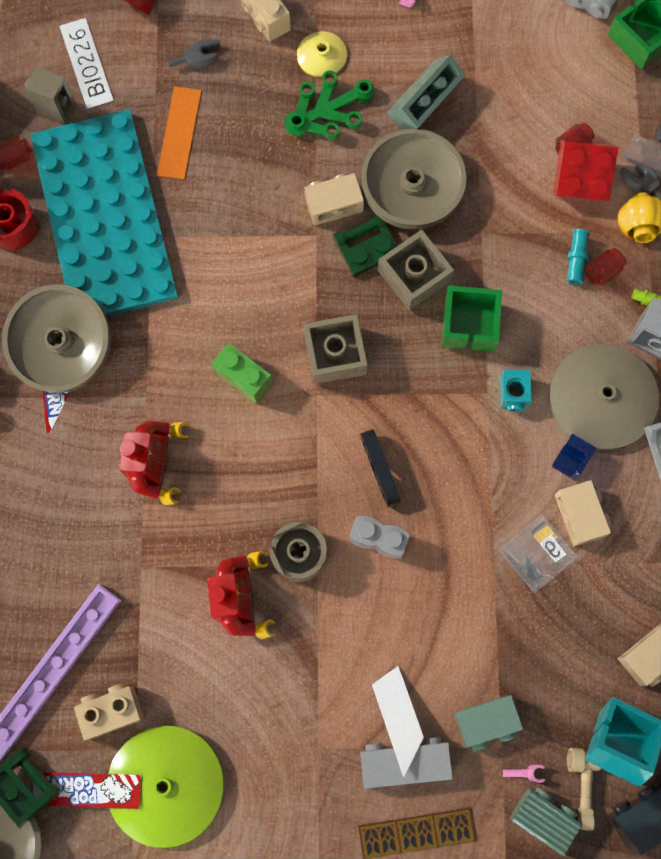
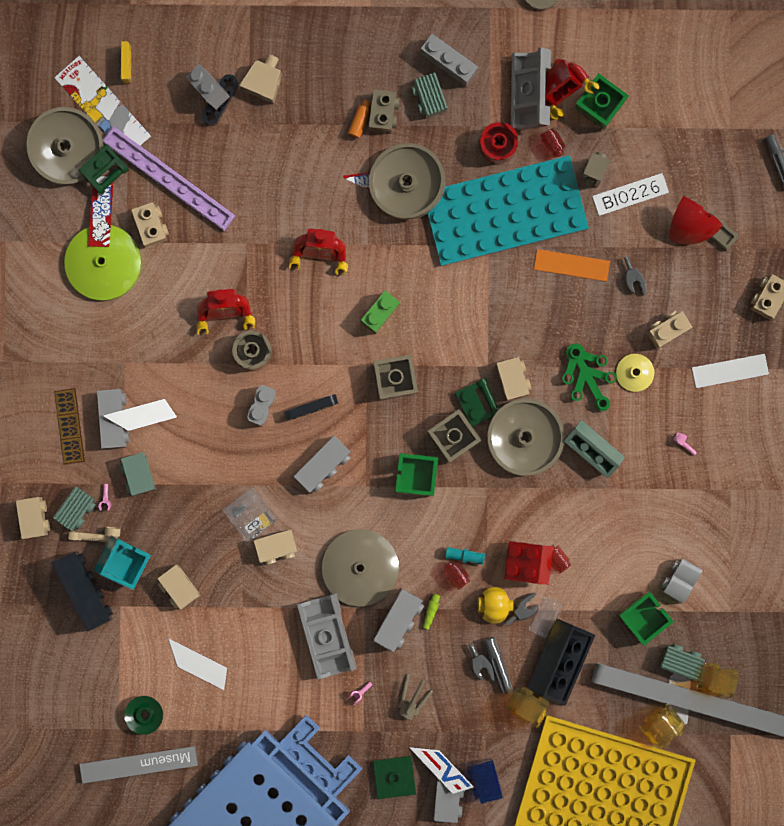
camera: 85 degrees right, 10 degrees up
teal brick [499,370,531,412] -> none
clear blue panel [552,433,596,481] -> none
none -> light grey brick [294,436,351,493]

